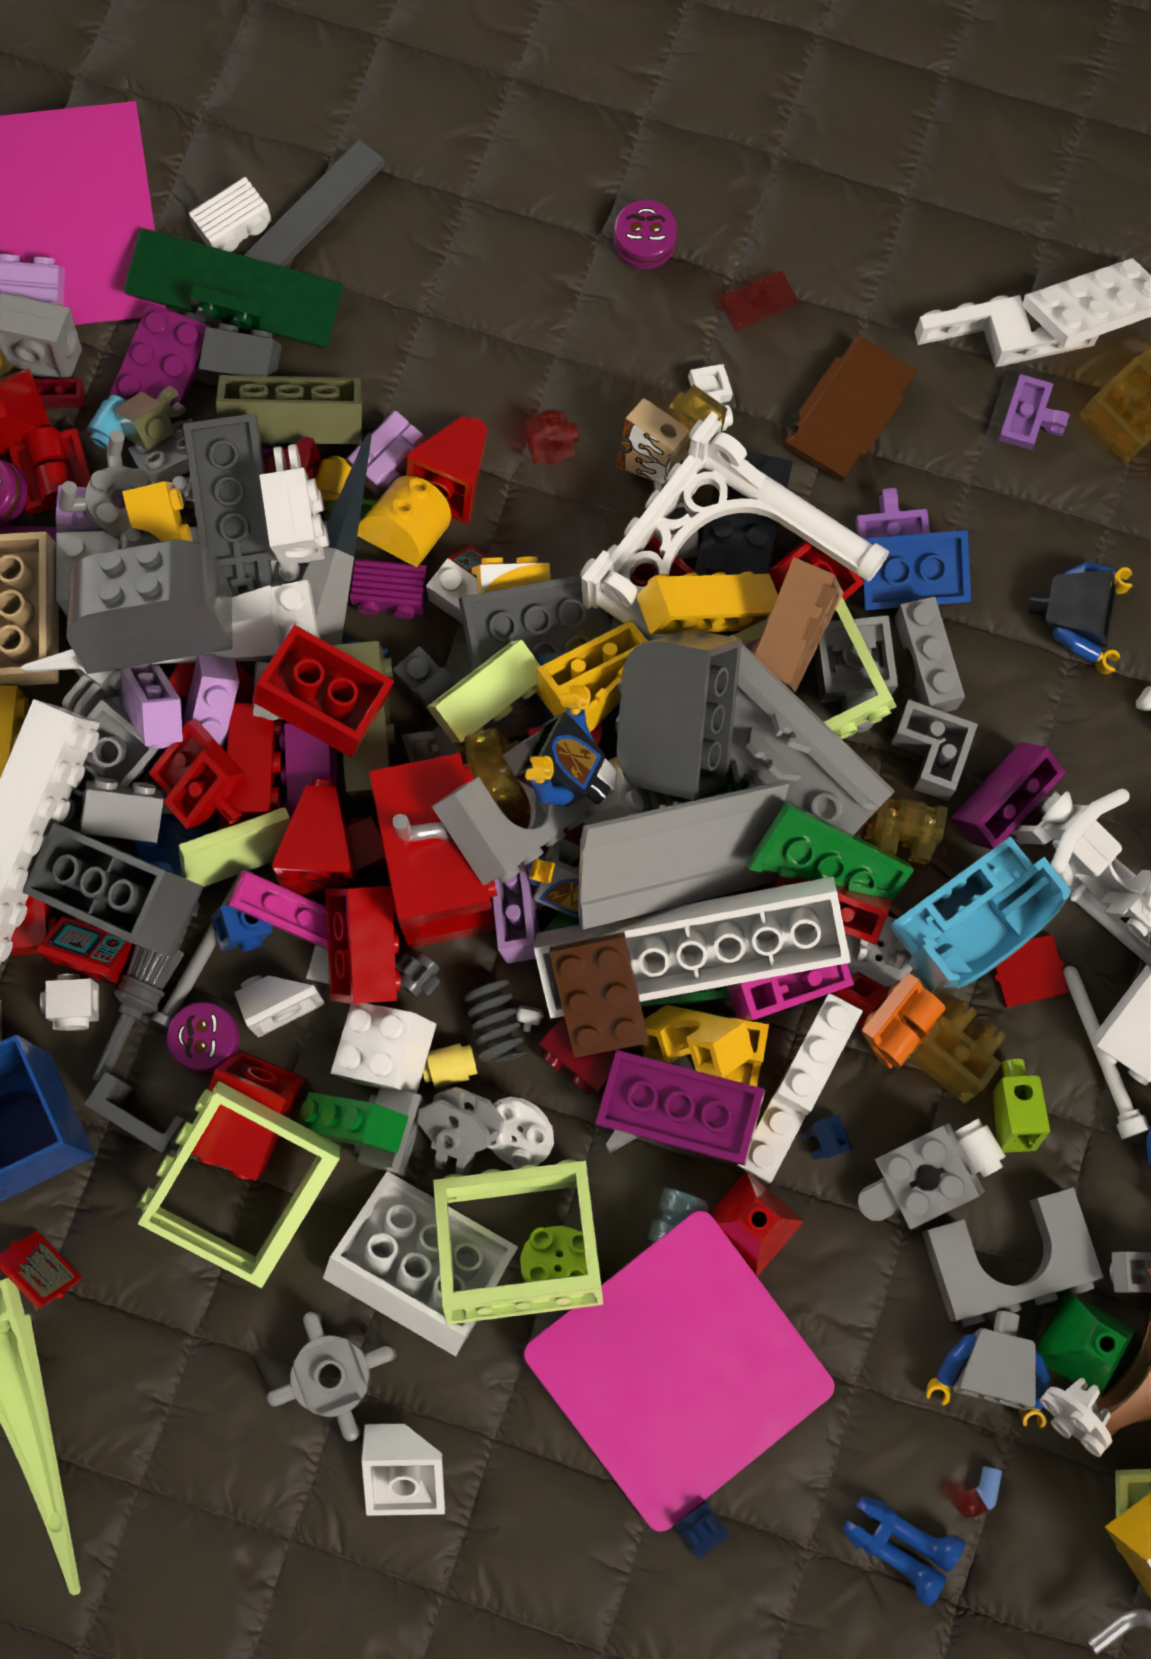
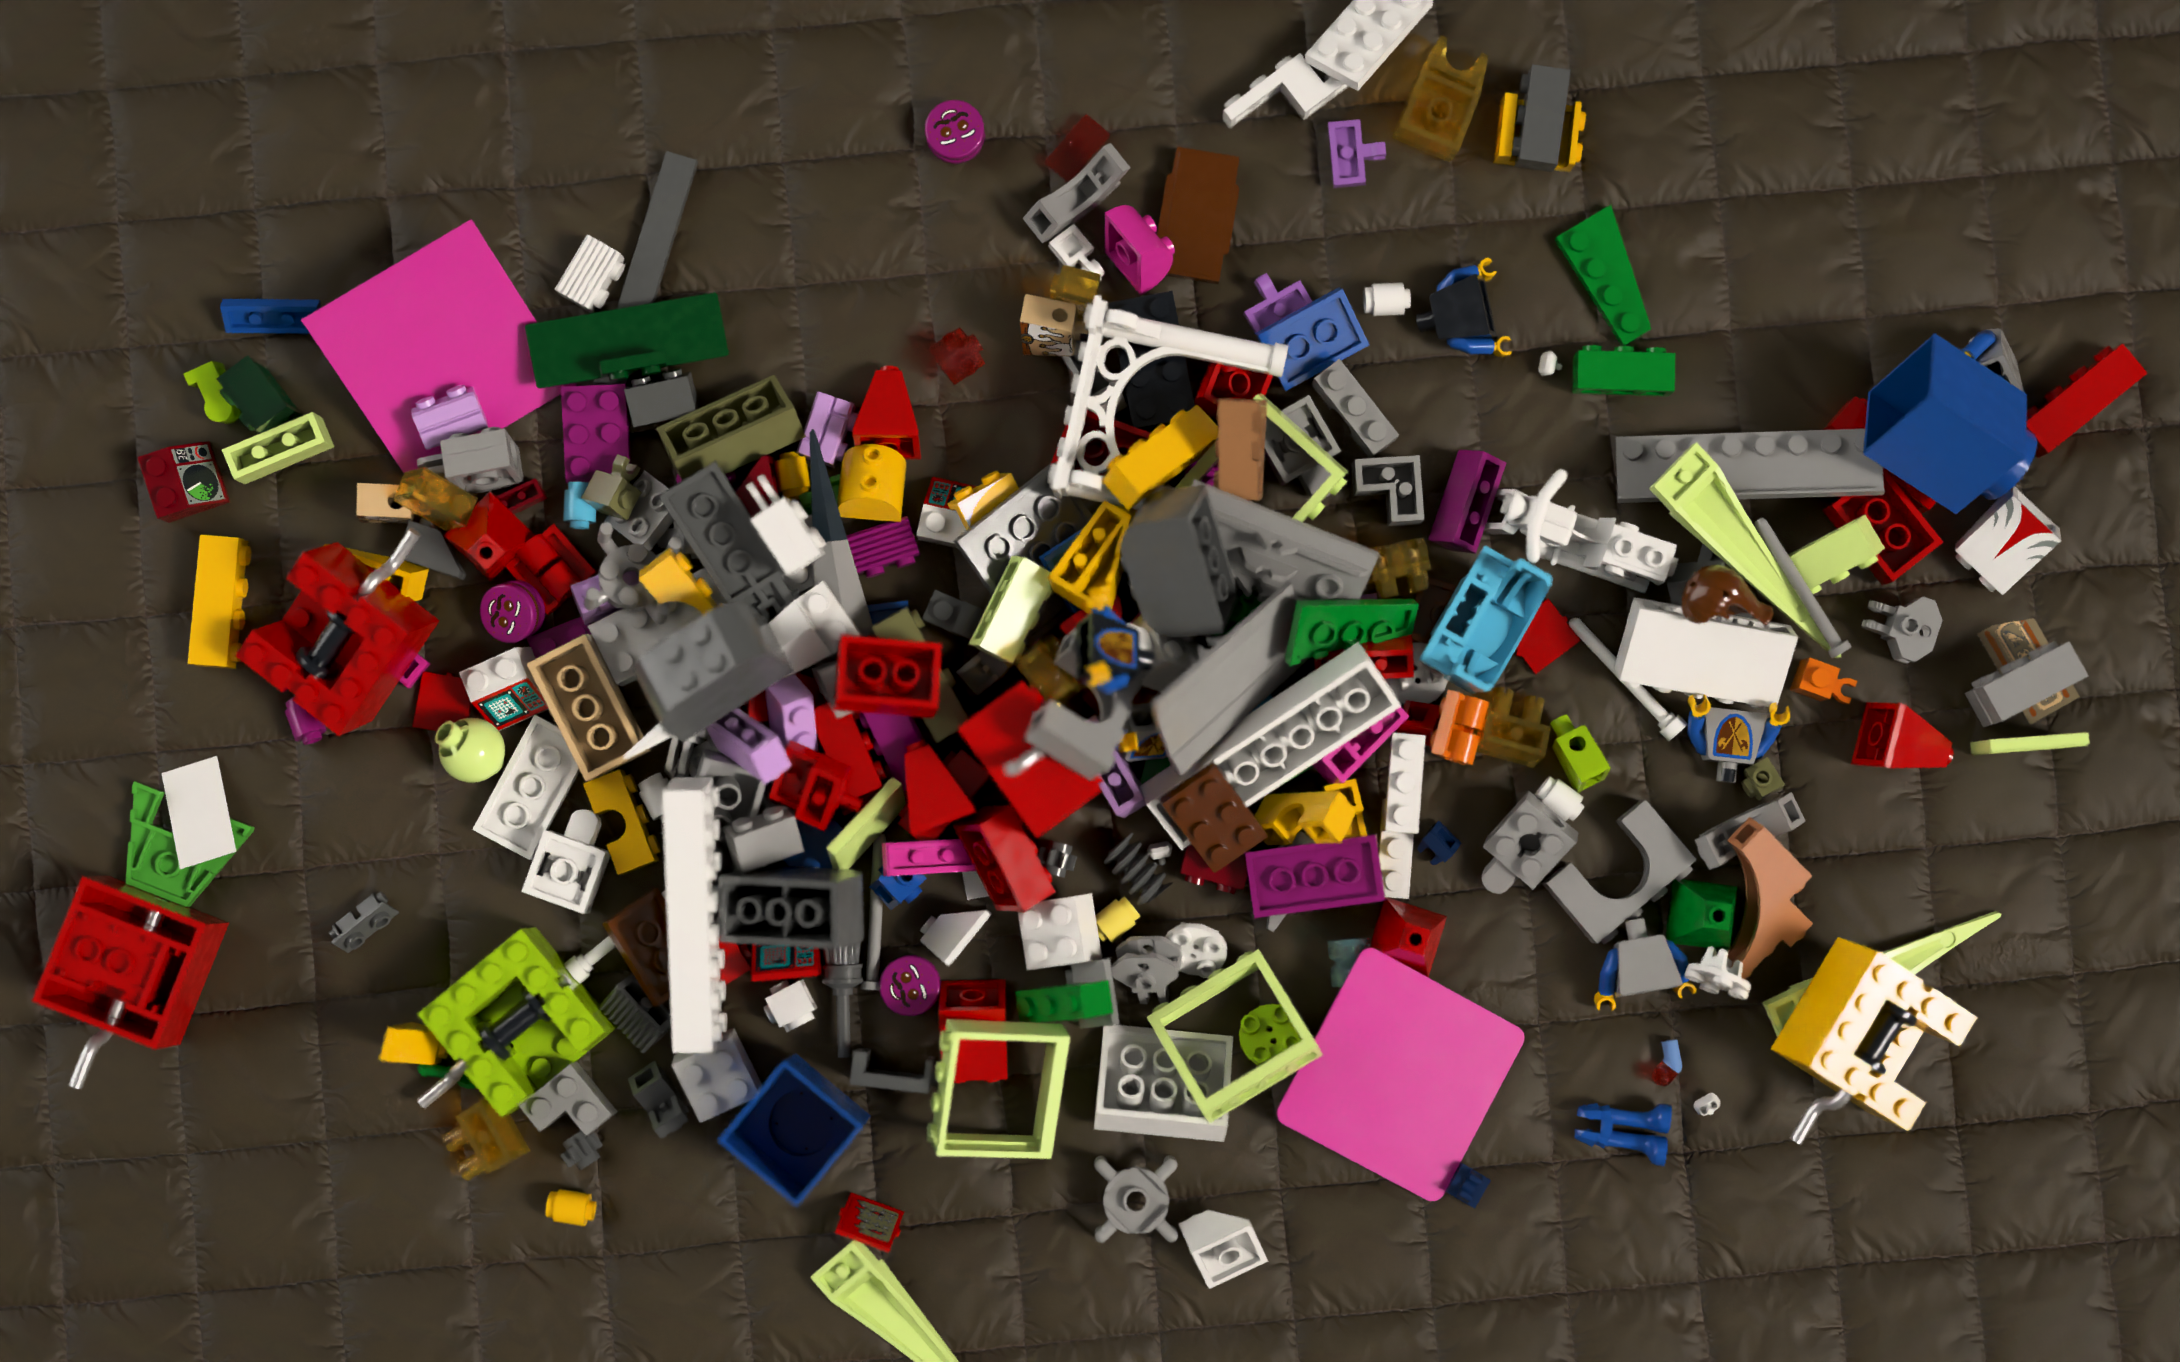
camera: 25 degrees left, 10 degrees up
none -> light grey arch [1023,143,1130,243]
none -> dark pink brick [1105,205,1175,295]
none -> white brick [1363,283,1411,316]
none -> white rock [1694,1093,1720,1116]

